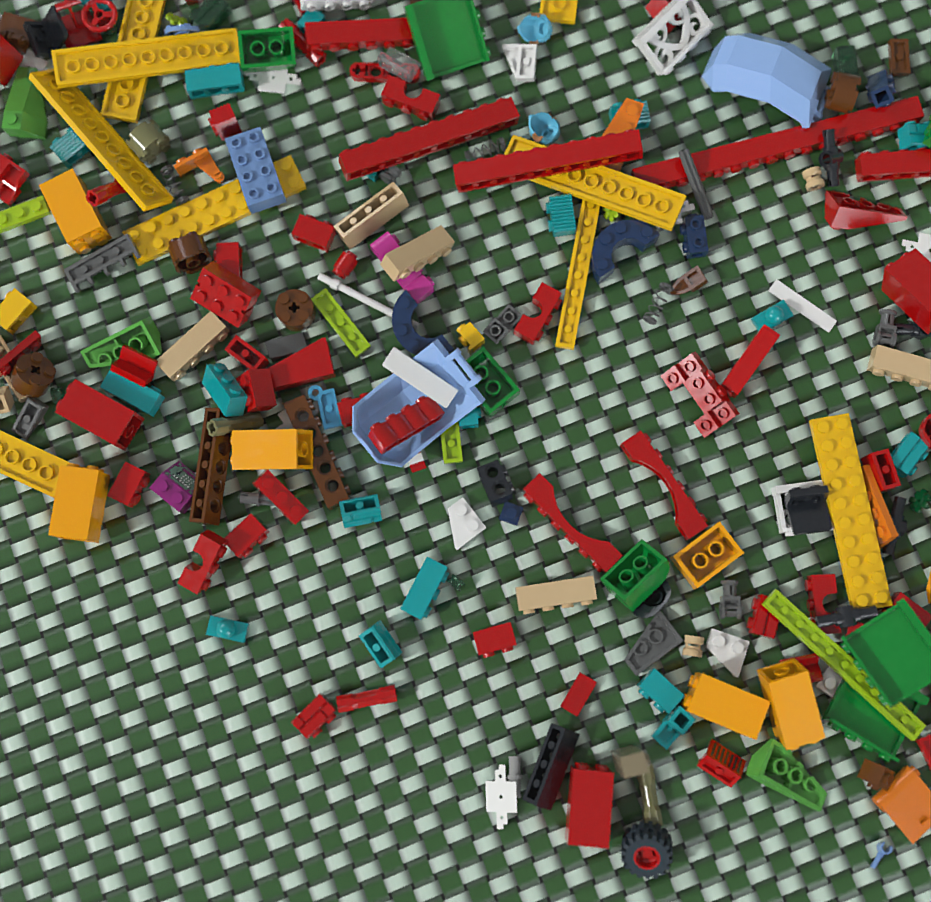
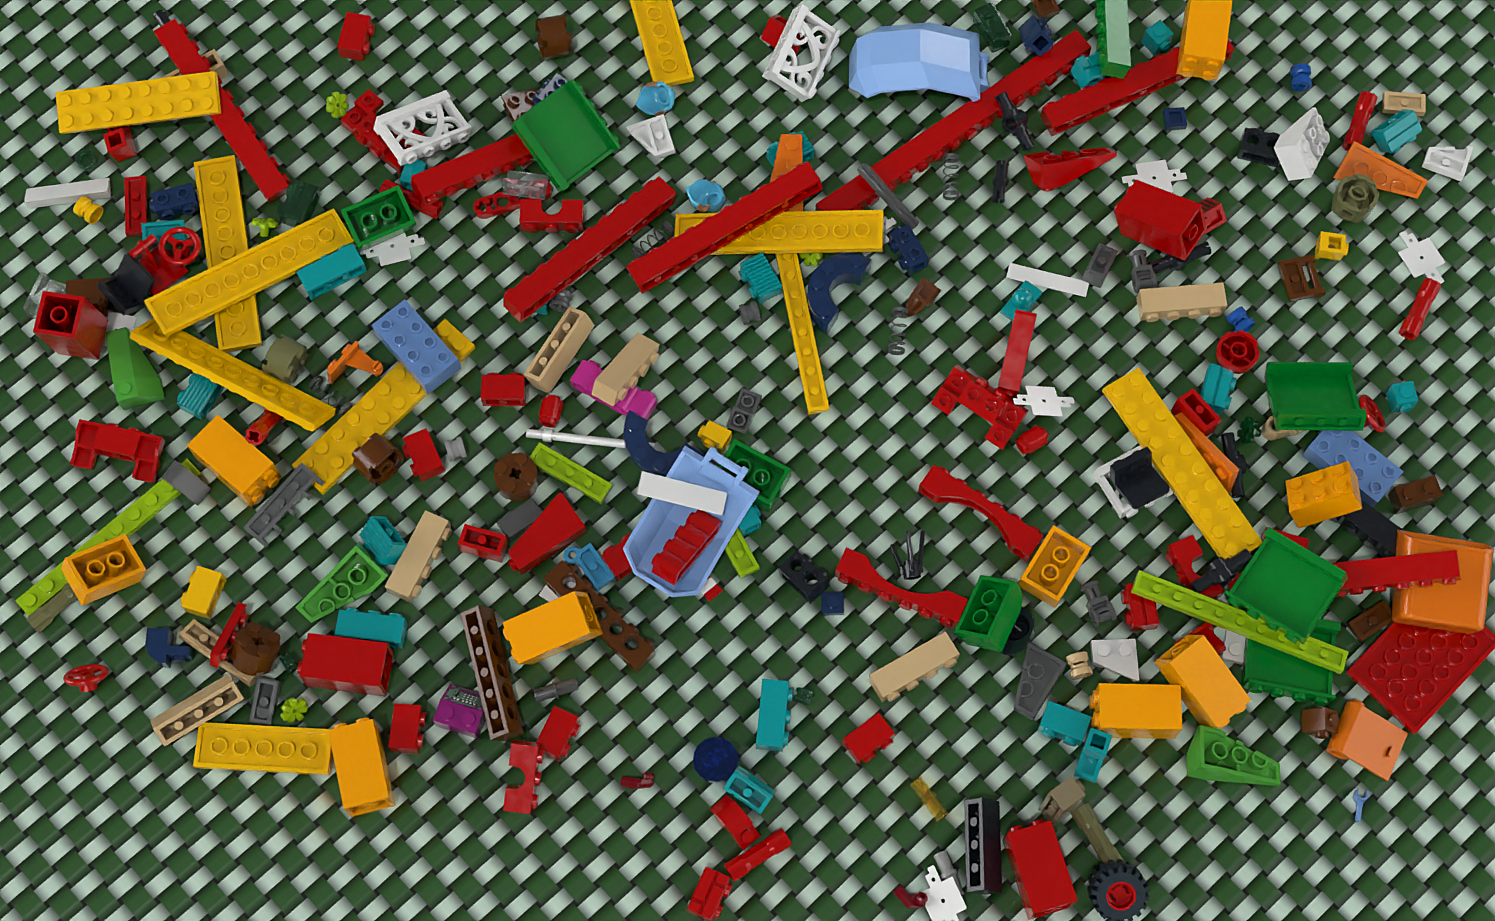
camera: 25 degrees left, 10 degrees down
red panel [110,344,158,387] -> none
medium blue wheel [164,23,200,36] -> none
red piece [190,261,261,328] -> none
teal brick [202,363,248,417] -> none
olive axle [206,412,264,437] -> none
teal tile [206,615,249,643] -> none
red brick [208,103,243,141] -> none
red brick [235,368,277,412] -> none
red arch [252,469,309,525] -> none
teal brick [339,494,382,528] -> none
white wing [448,497,486,550] -> none
red arch [513,282,563,345] -> none
red tile [560,672,597,717] -> none
red panel [697,739,746,788] -> none
tan wheel [802,166,825,192] -> none
reddish brown brick [824,71,861,114] -> none
none -> dark grey slope [161,460,211,506]
none -> lime plant [280,697,308,723]
none -> teal brick [359,516,407,565]
none -> light grey wheel [444,436,467,462]
none -> dark red arm [620,772,655,789]
none -> clear blue piece [693,737,738,784]
none -> red brick [709,795,761,851]
none -> dark grey wheel [739,301,761,325]
none -> black plant [890,530,925,580]
none -> dark red arm [893,885,928,908]
none -> clear yellow pin [910,777,948,821]
none -> dark grey piece [943,153,959,201]
none -> black pin [991,160,1009,203]
none -> white piece [1013,386,1075,416]
none -> red brick [1015,425,1049,455]
none -> dark grey slope [1082,243,1118,288]

